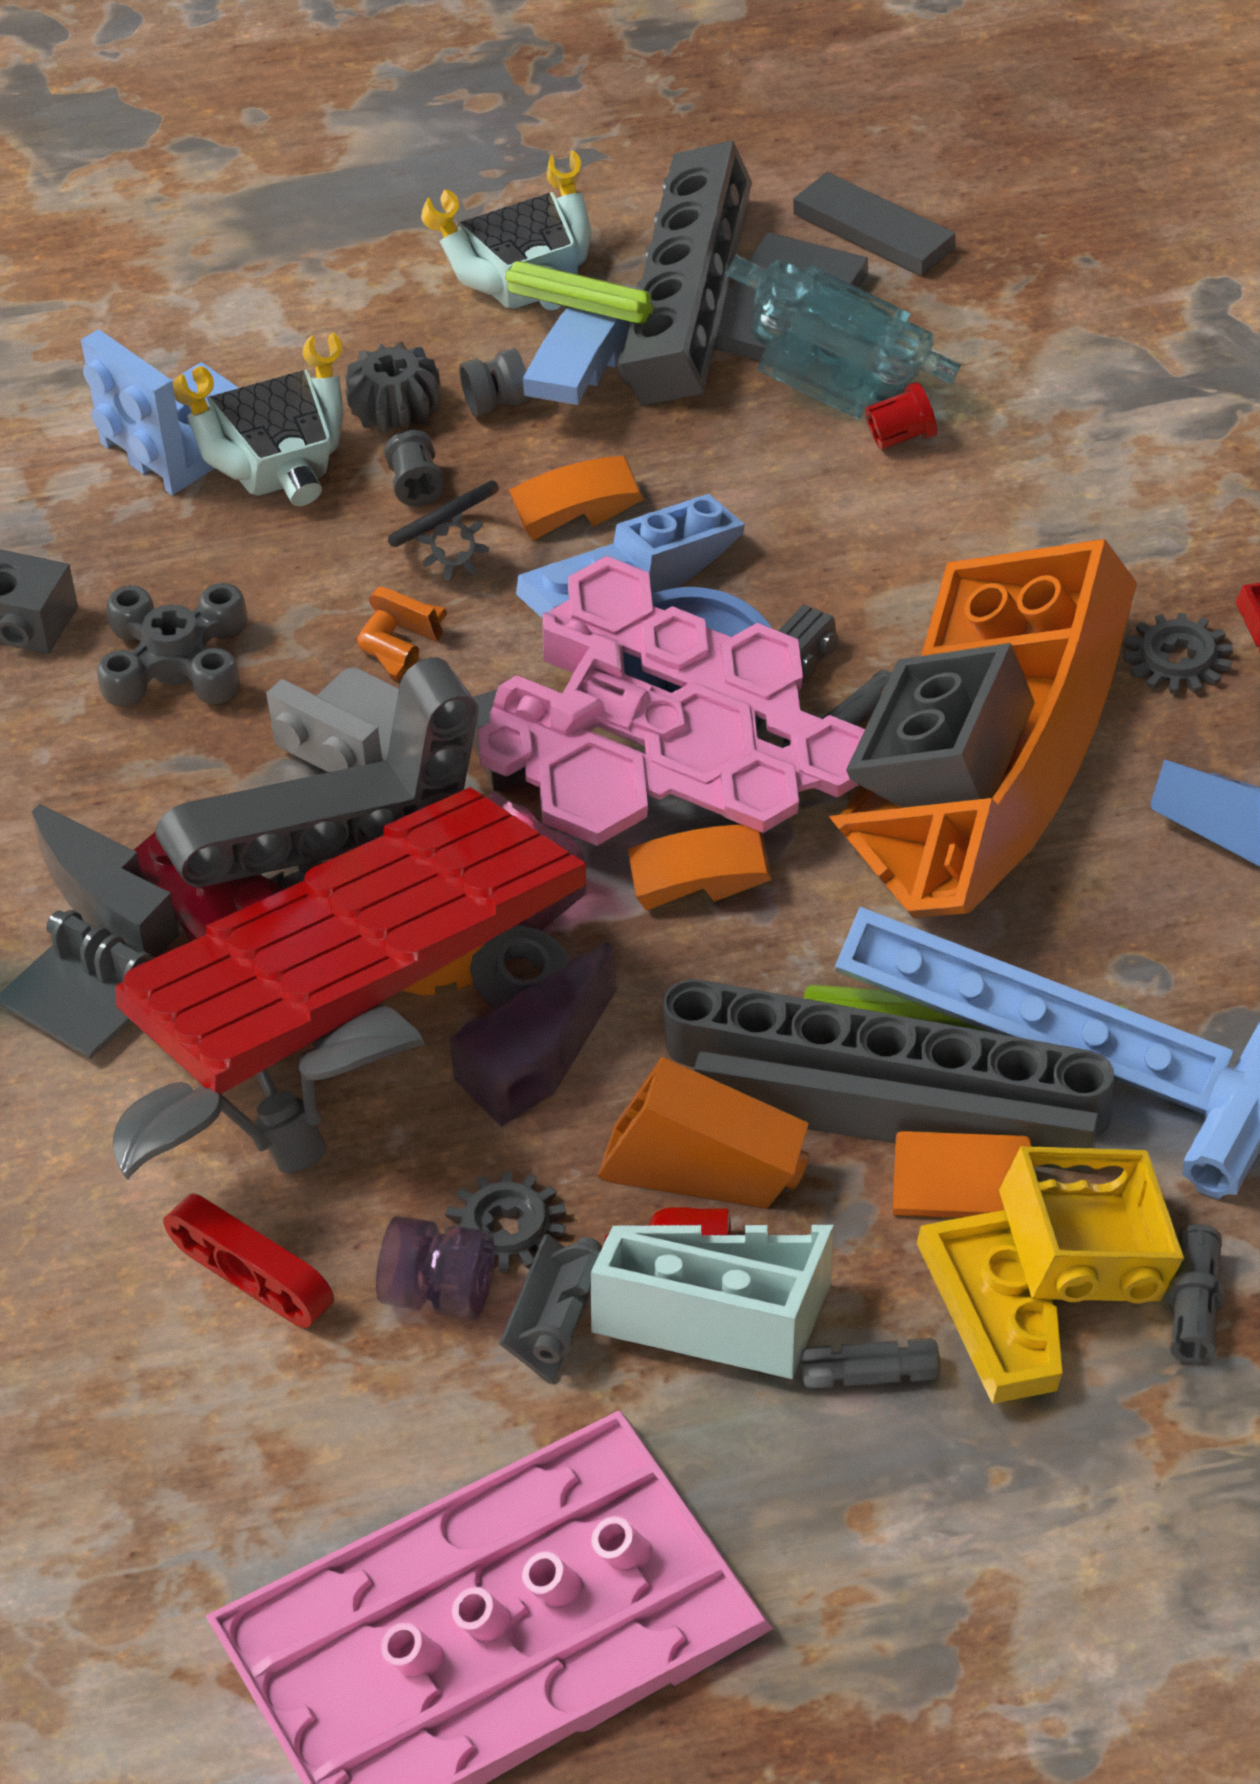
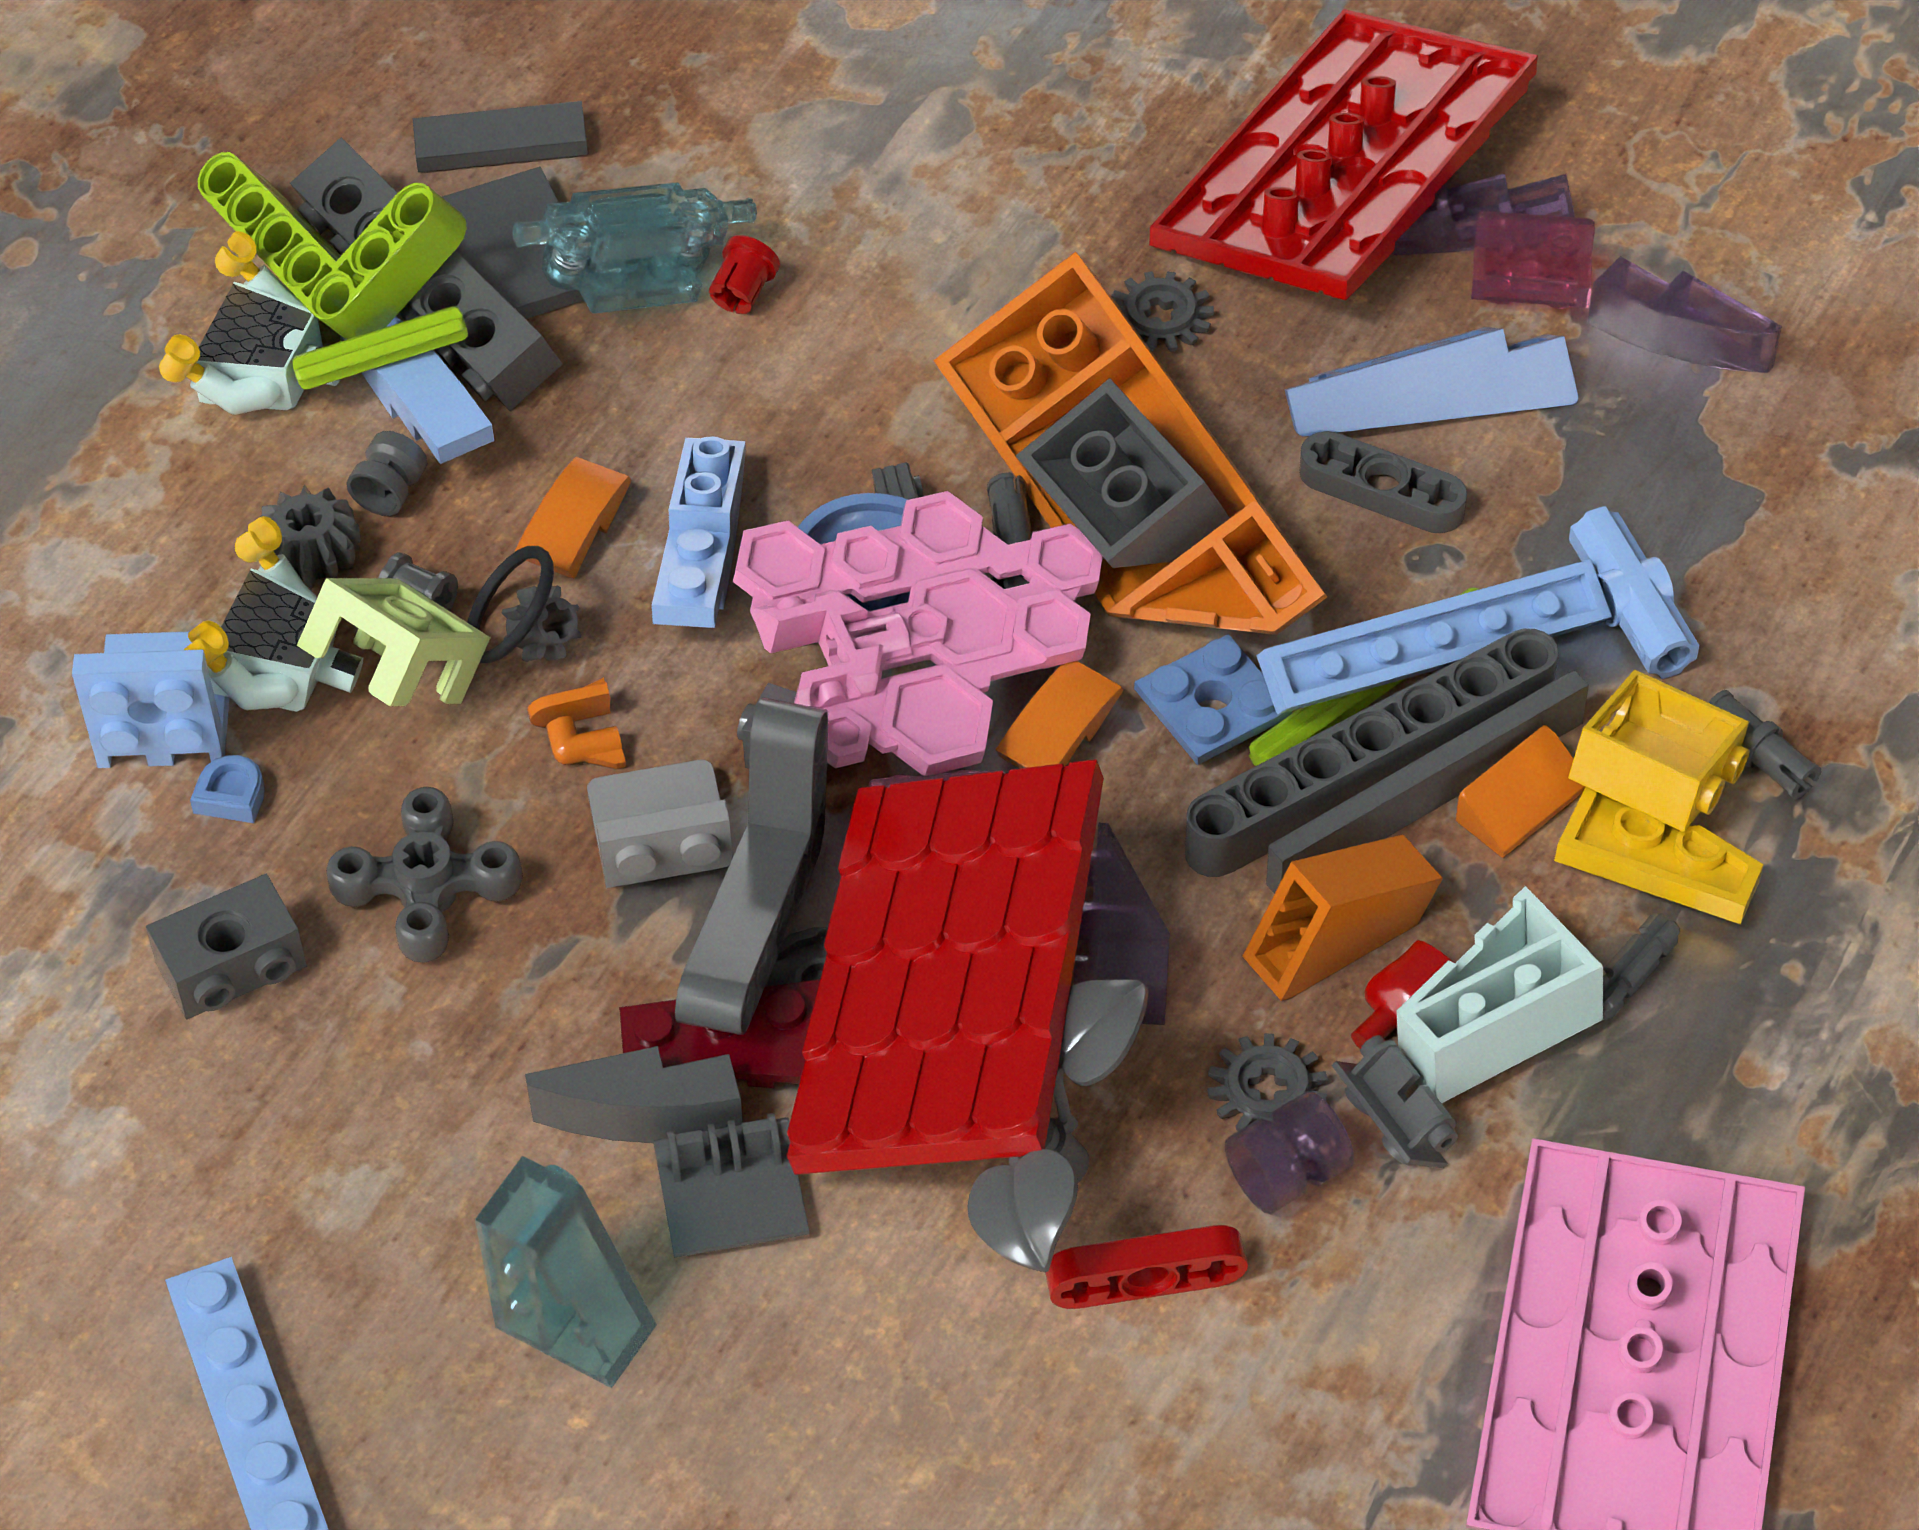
camera: 50 degrees left, 5 degrees up
none -> medium blue tile [190,755,265,823]
none -> lime beam [198,152,467,340]
none -> yellowish green panel [297,578,491,706]
none -> medium blue piece [1134,634,1292,765]
none -> dark grey beam [1299,431,1467,533]

